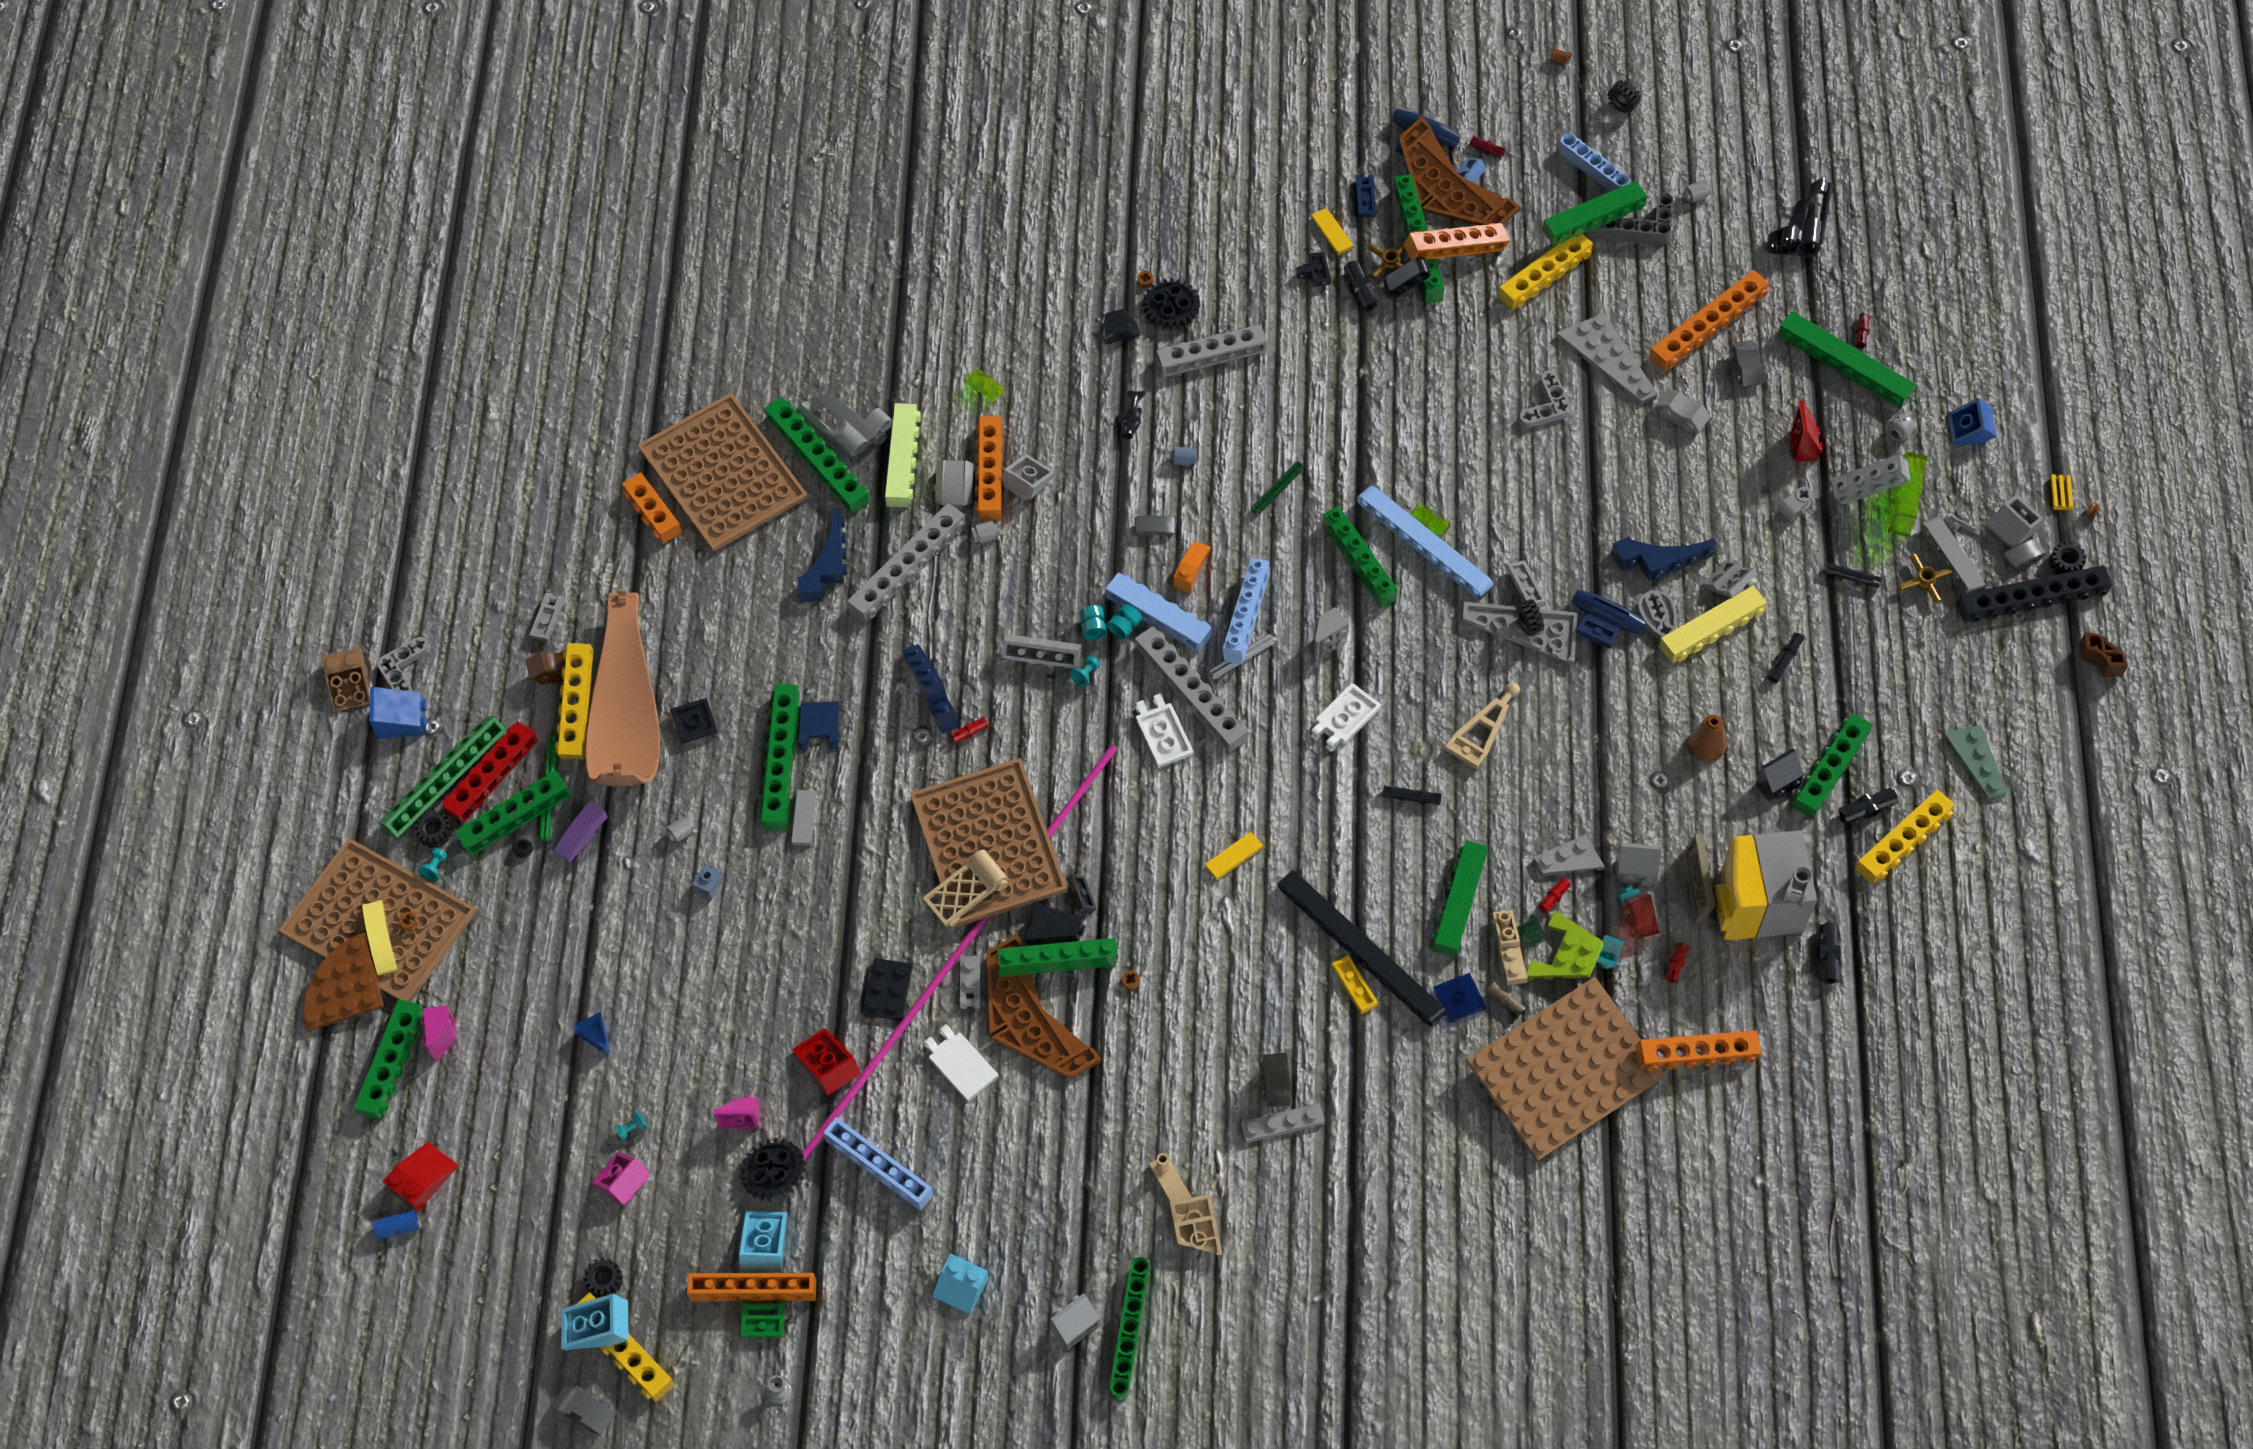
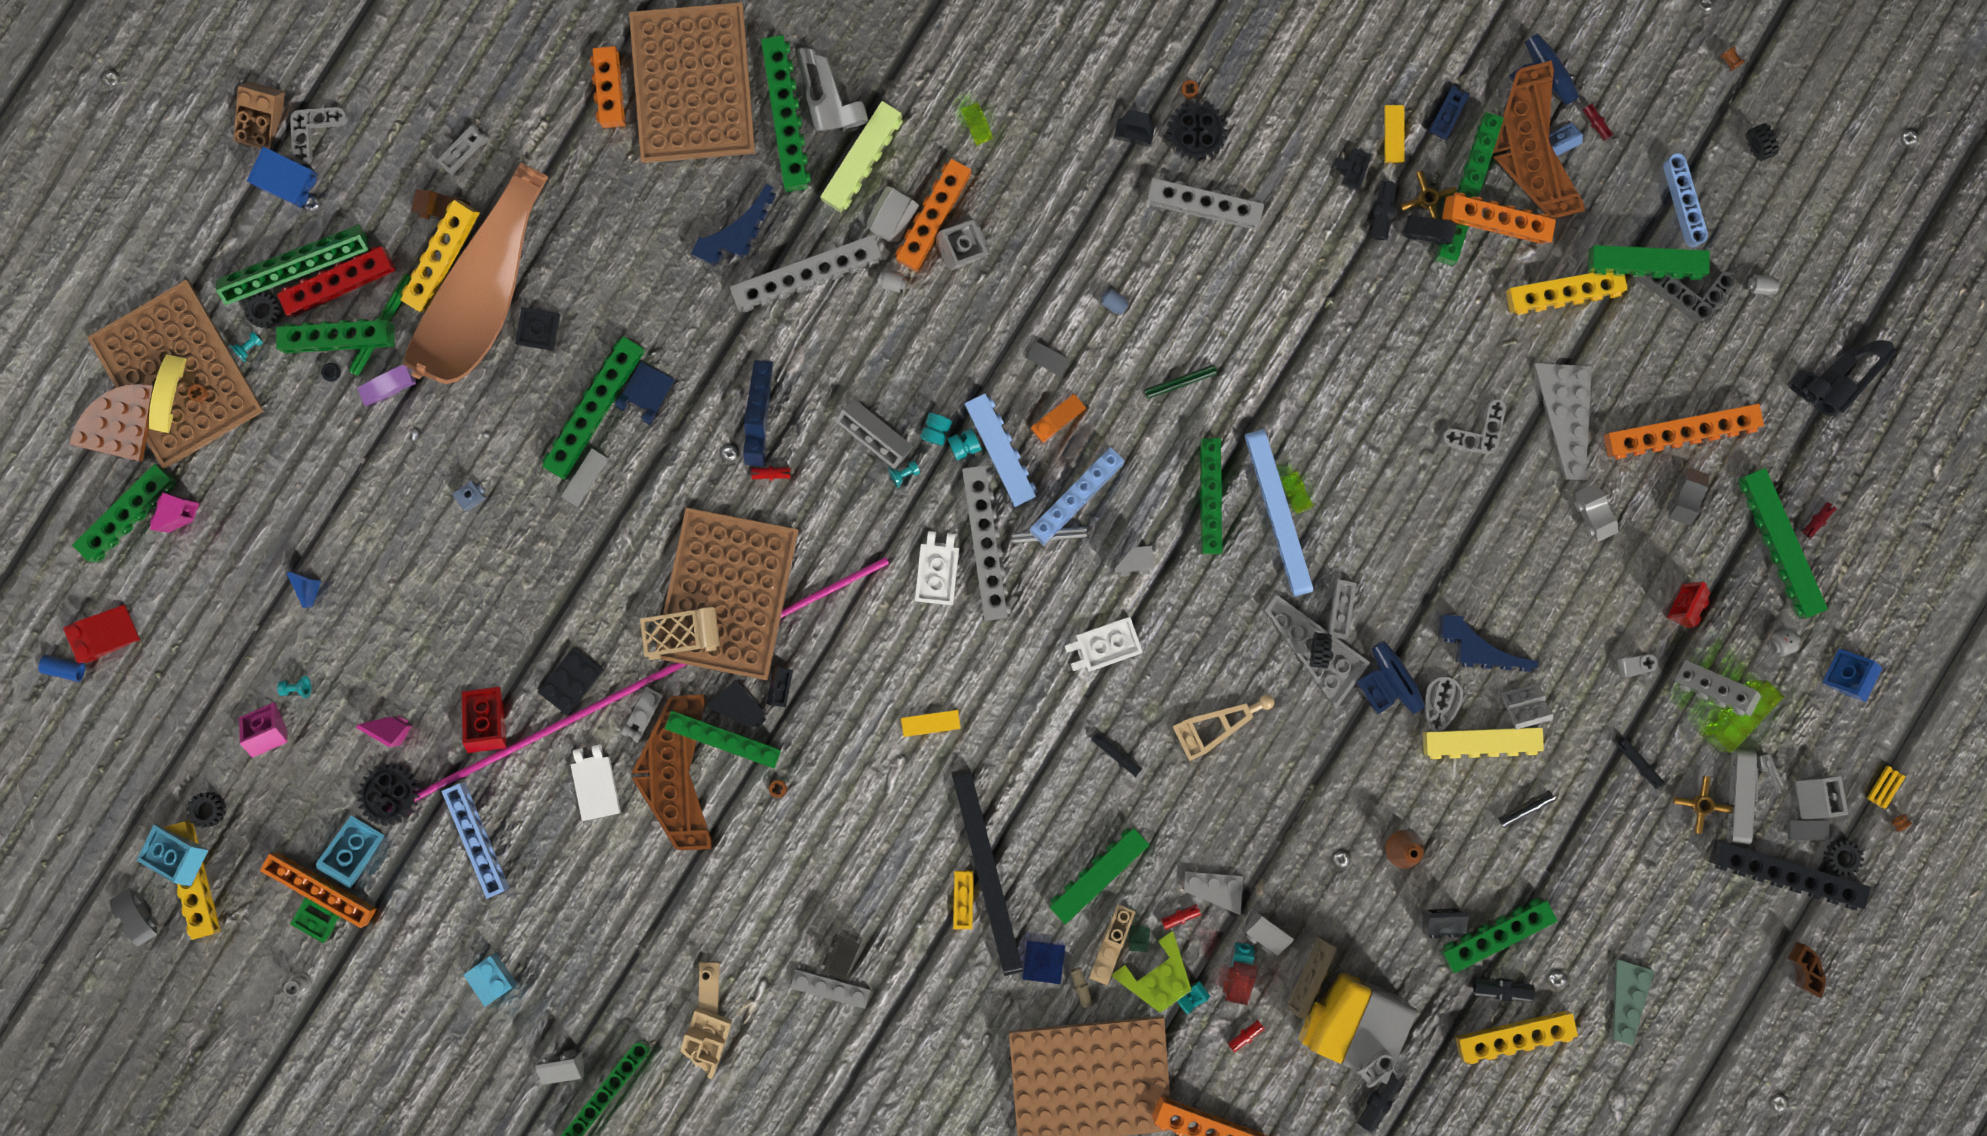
camera: 30 degrees right, 25 degrees up
light grey brick [665,816,695,843] -> none
black animal [1118,391,1145,439] -> none

